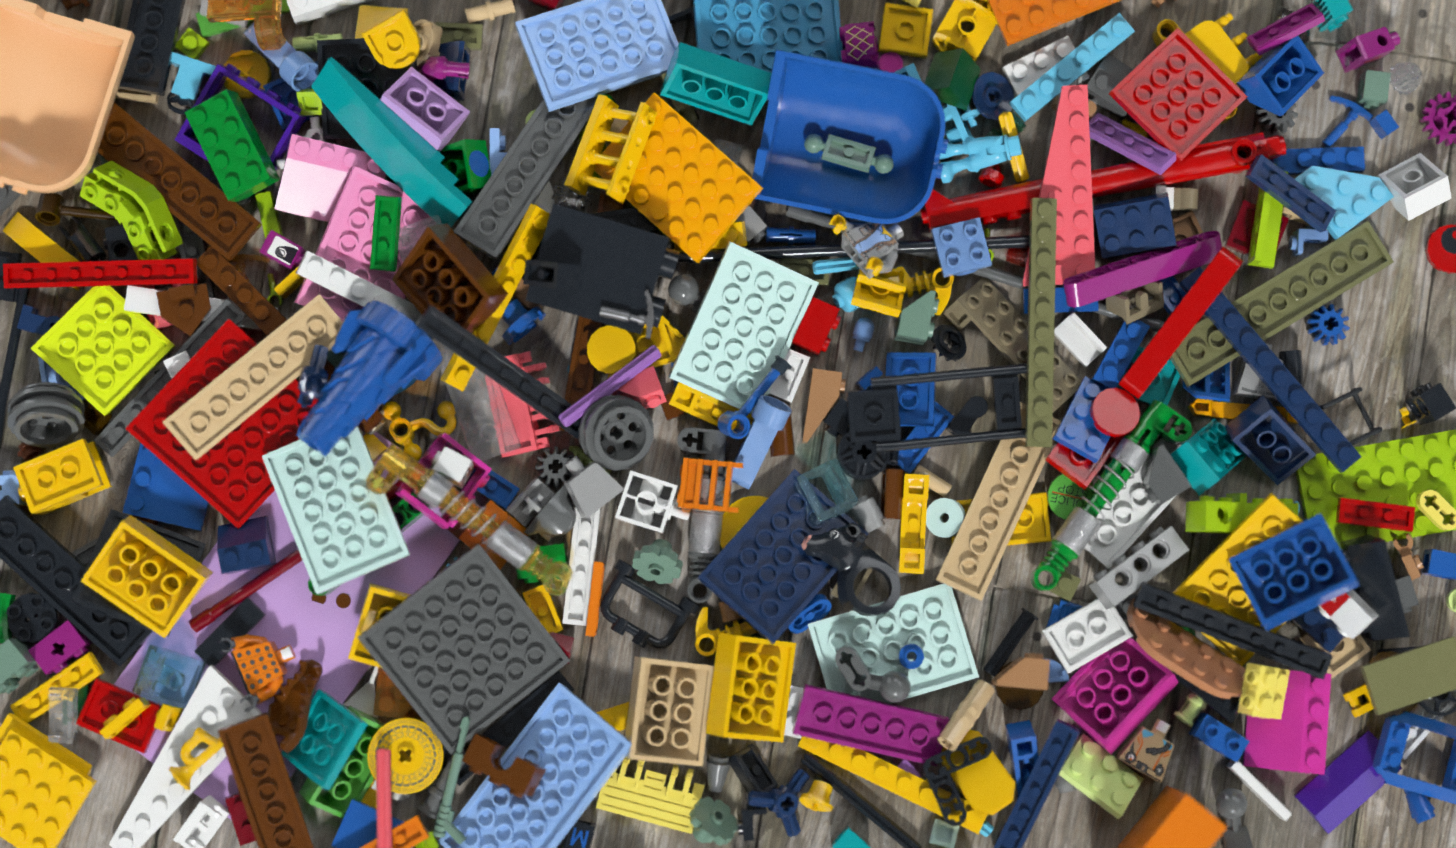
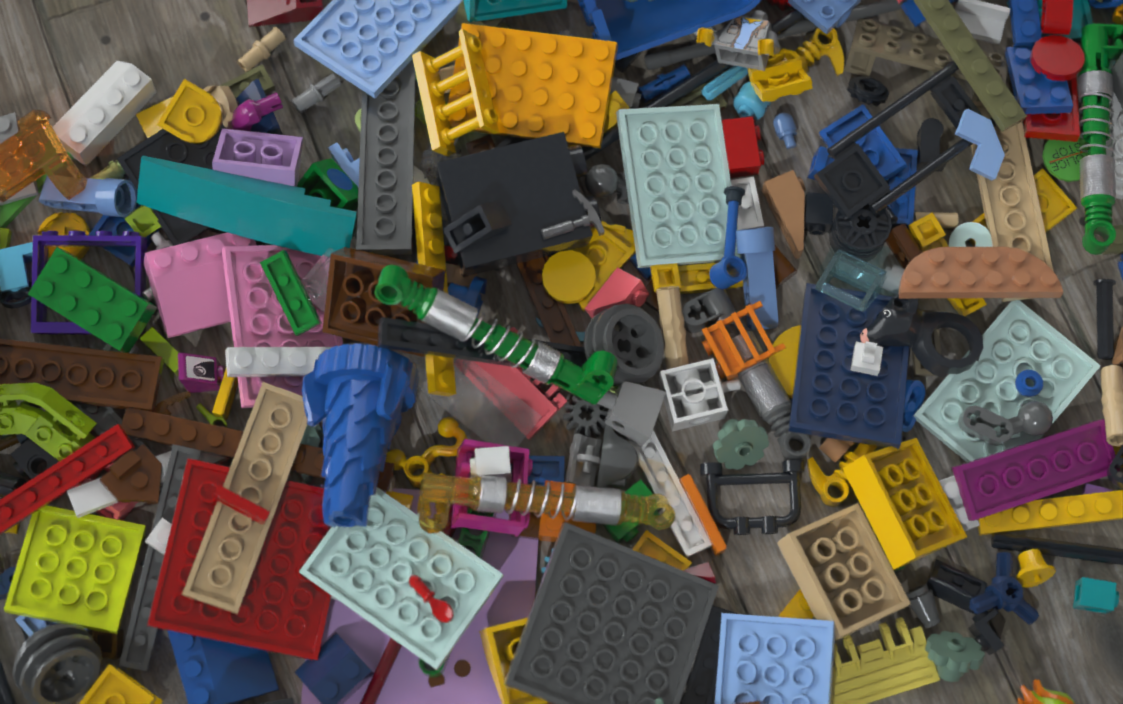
camera: 35 degrees left, 10 degrees down
dark blue bush [297,345,329,408] -> none
medium lavender axle [558,345,661,427] -> none
sand green slope [894,290,939,346] -> none
none -> red tile [213,485,270,525]
none -> light grey axle [291,73,341,114]
none -> green piece [375,265,617,405]
none -> red piece [408,575,454,623]
none -> tan axle [656,286,689,369]
none -> white tile [850,341,883,376]
none -> nougat plate [898,247,1063,299]
none -> light blue tile [955,109,1005,181]

